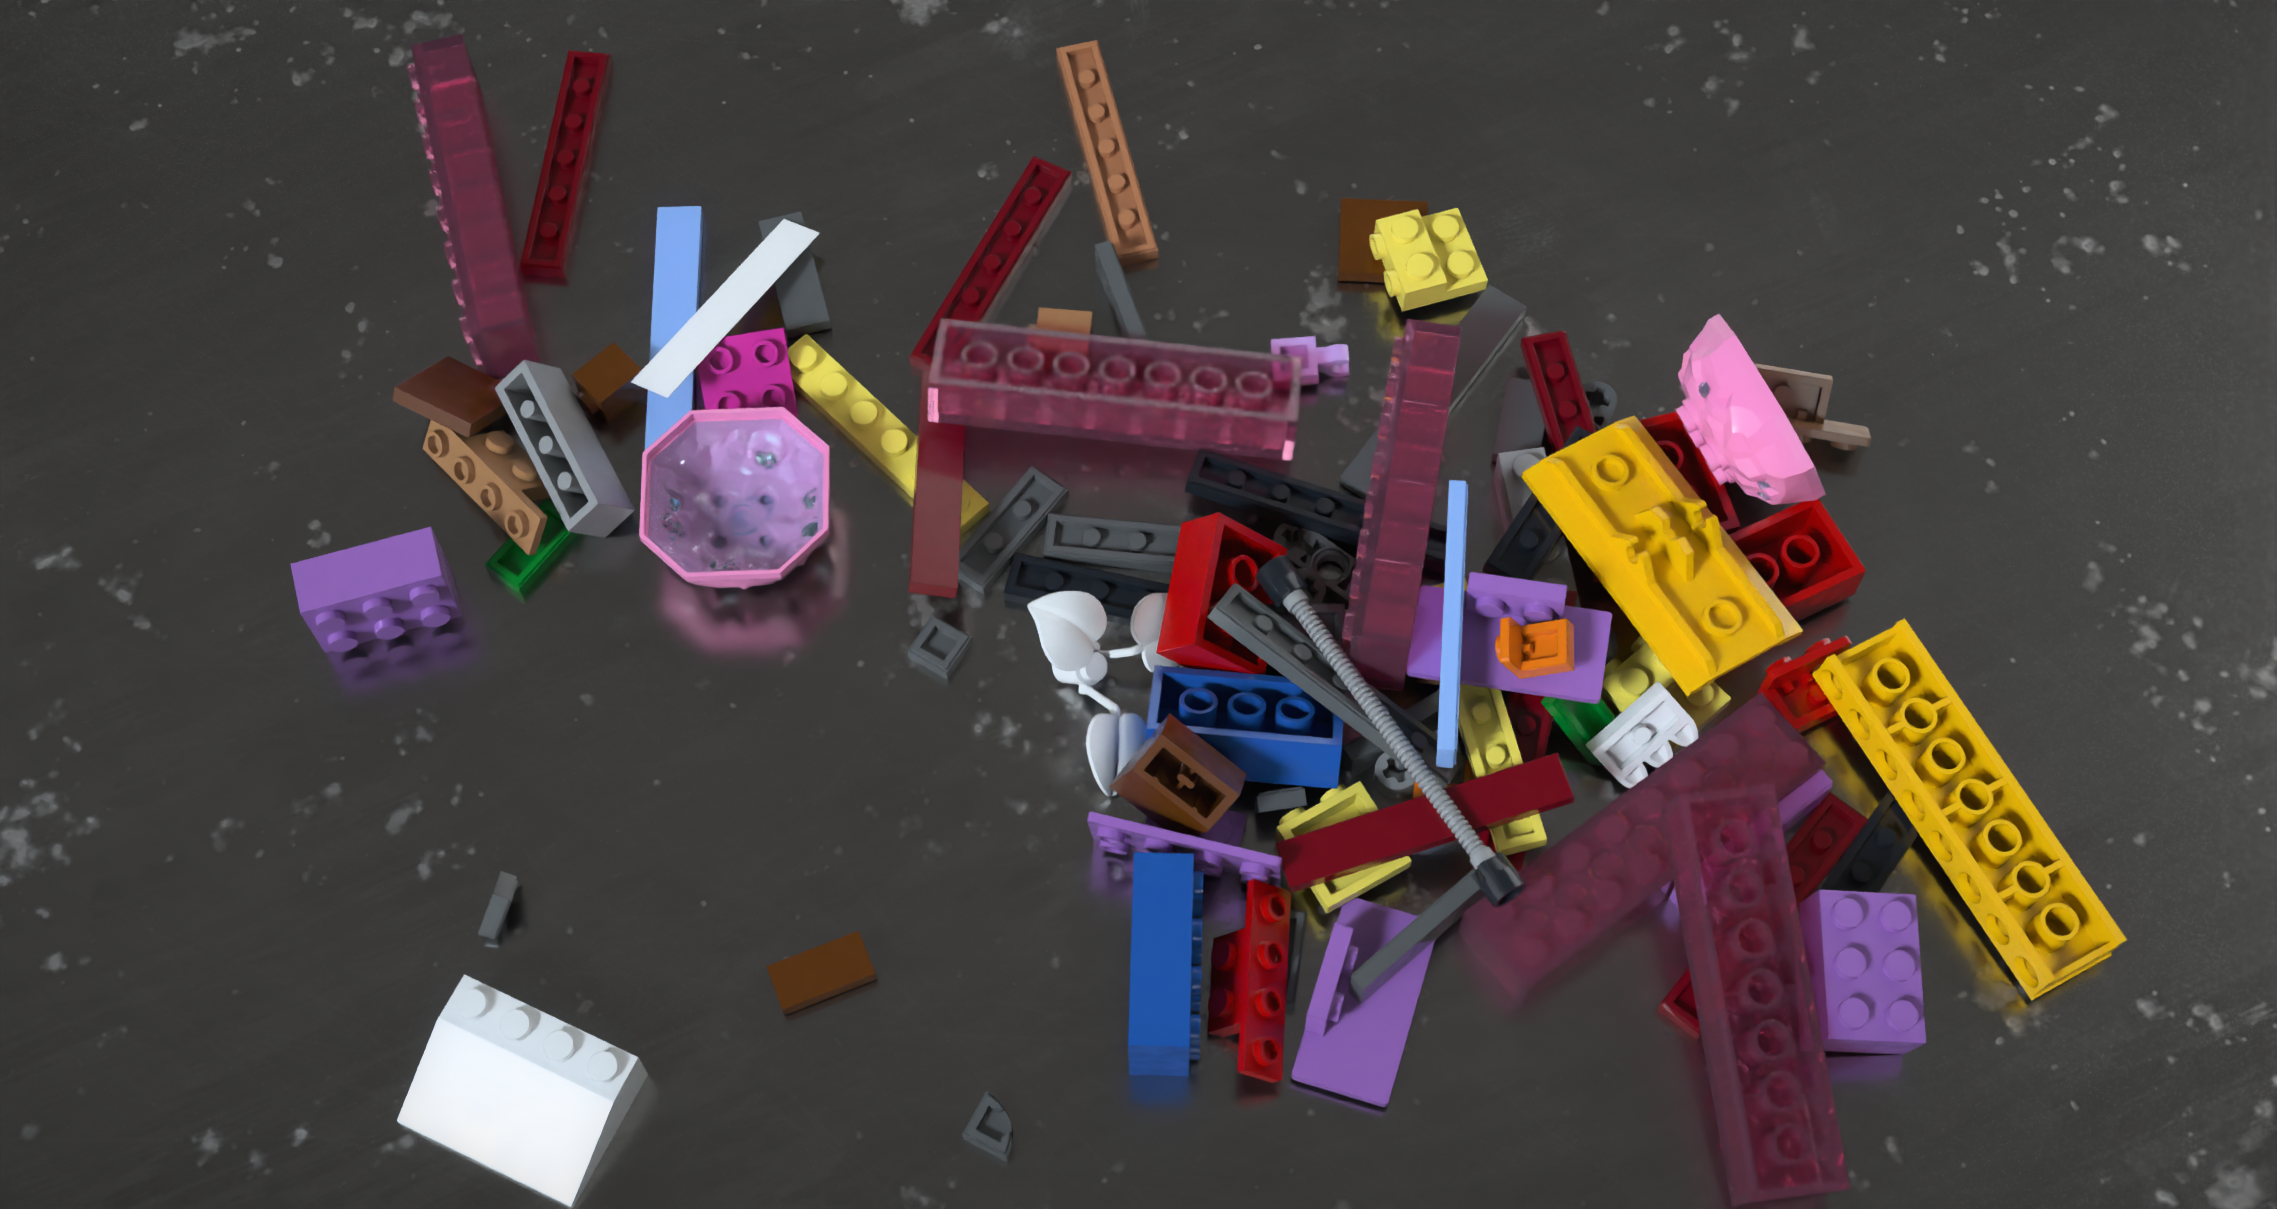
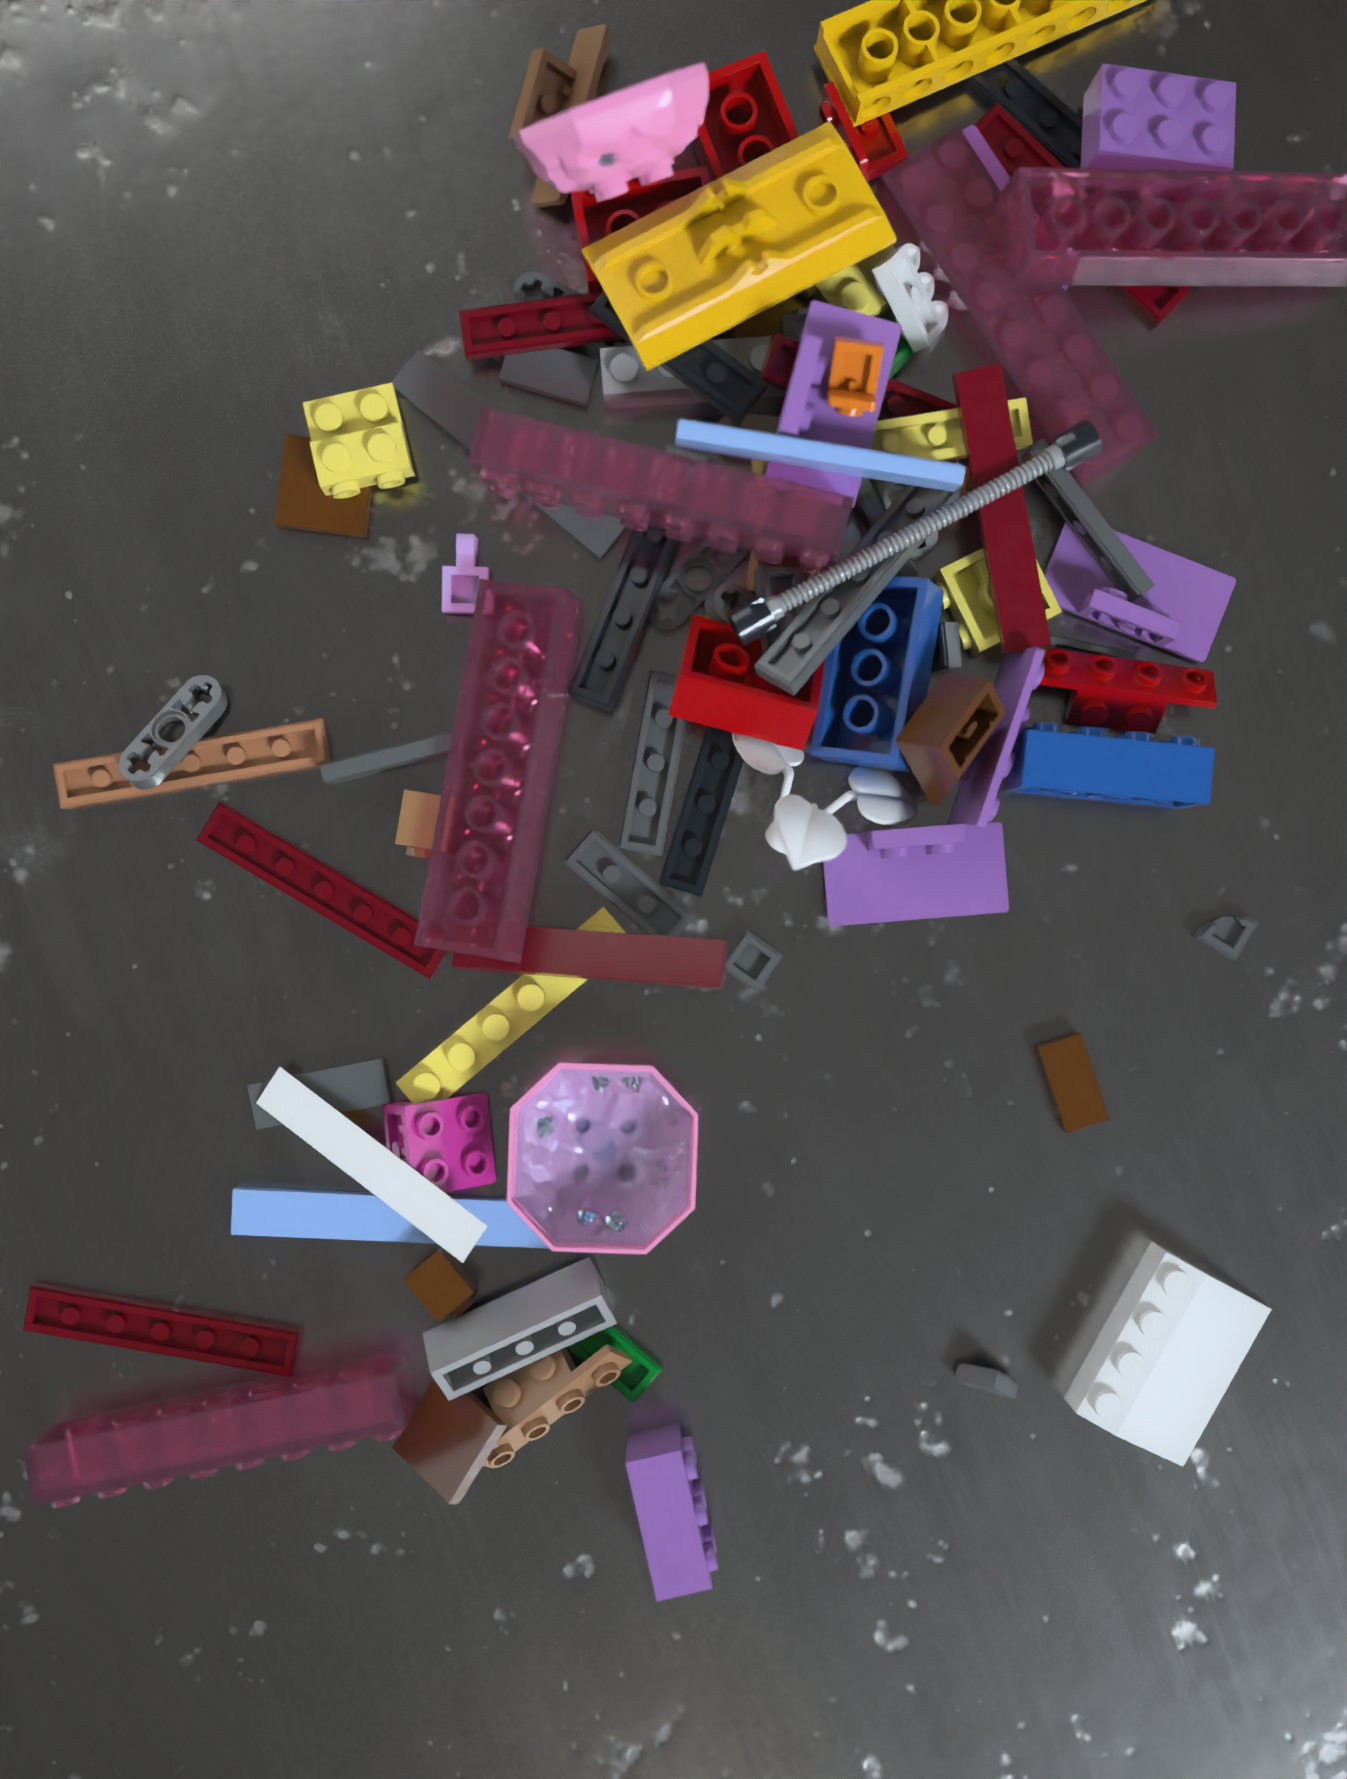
camera: 85 degrees left, 25 degrees up
none -> dark grey beam [119,675,228,790]
none -> medium lavender bracket [823,822,1009,926]

